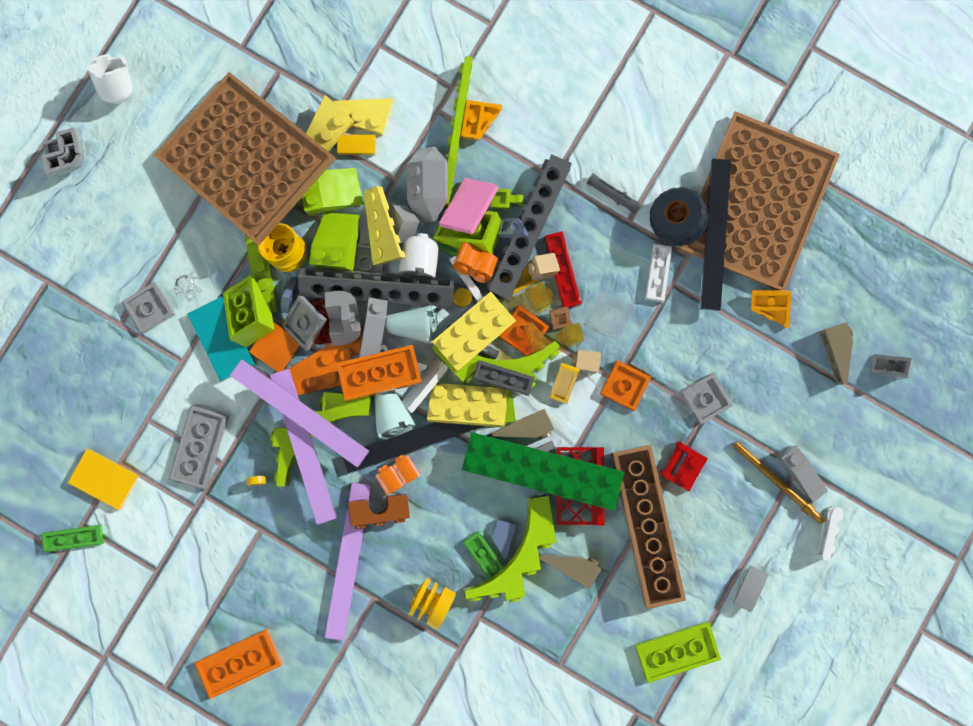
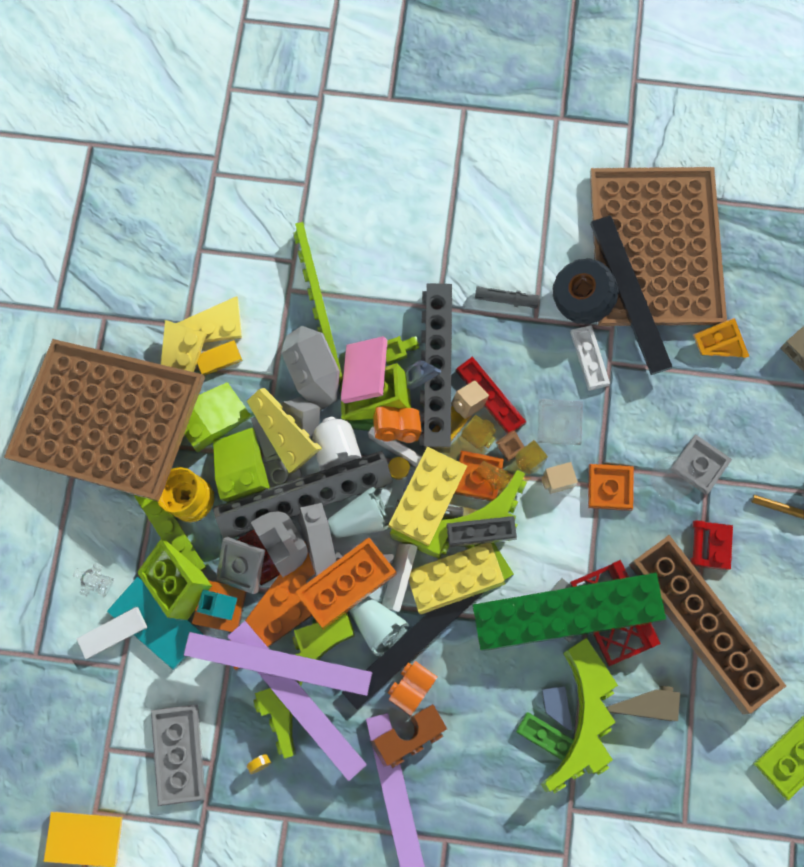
camera: 20 degrees left, 10 degrees down
light grey tile [122,282,176,334] -> none
sand blue tile [281,277,298,313] -> none
yellow wheel [408,578,456,631] -> none
light orange wing [461,100,502,141] -> none
dark tan slope [492,408,554,440] -> none
yellow tile [549,363,580,404] -> none
none -> white tile [76,607,148,659]
none -> teal brick [197,589,237,620]

